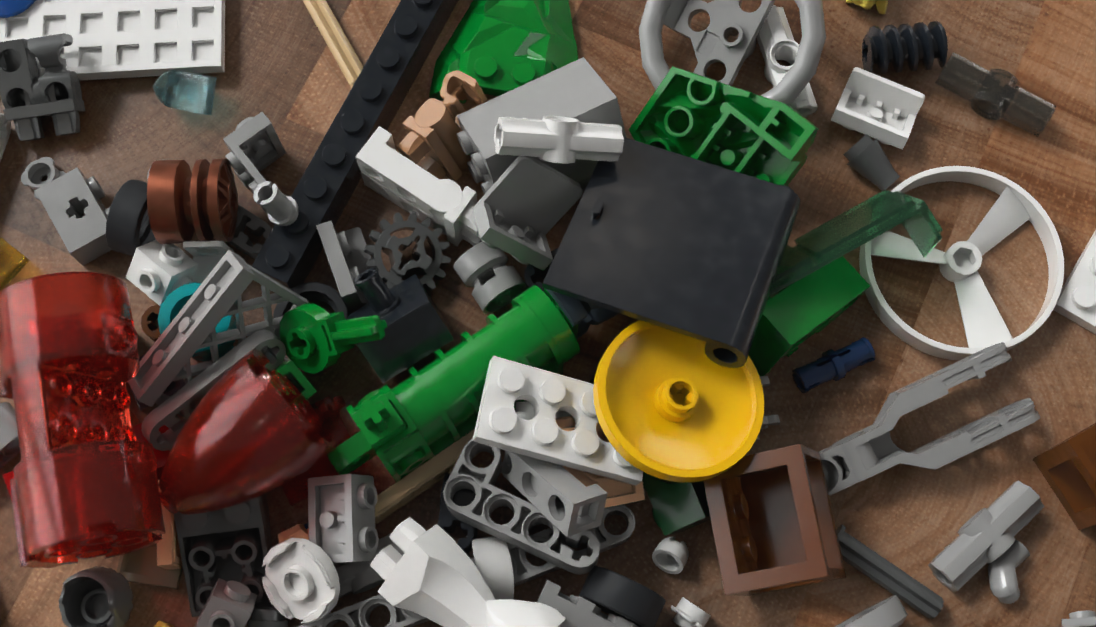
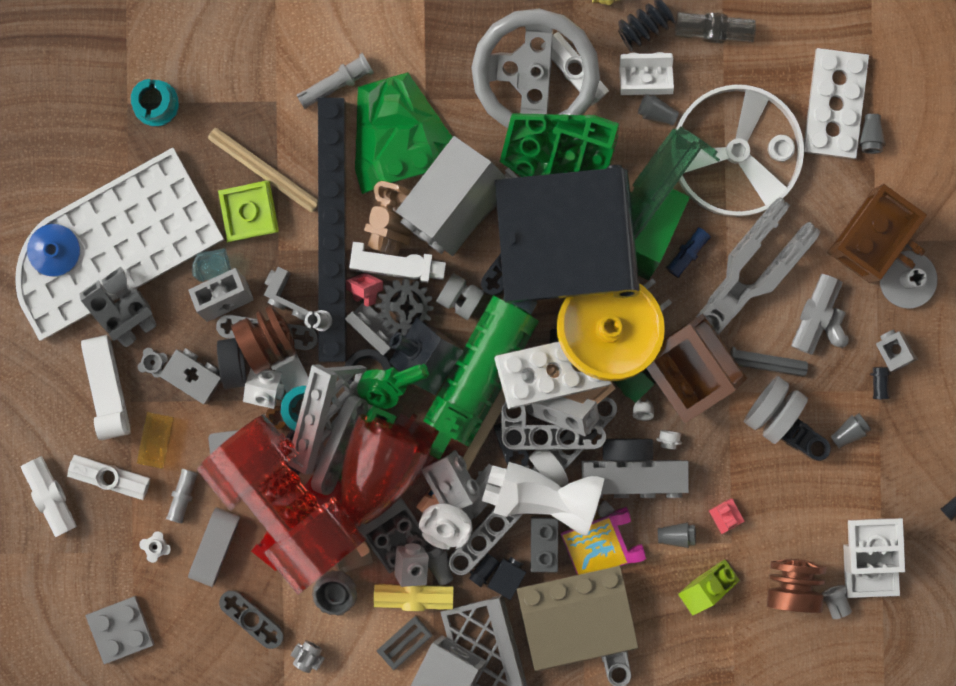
camera: 30 degrees left, 15 degrees up
light grey bracket [472,156,583,271] -> none
white piece [494,116,624,164] -> none
none -> light grey brick [188,268,254,322]
none -> lime tile [218,180,279,242]
none -> coral tile [346,273,383,307]
none -> white tile [768,135,795,162]

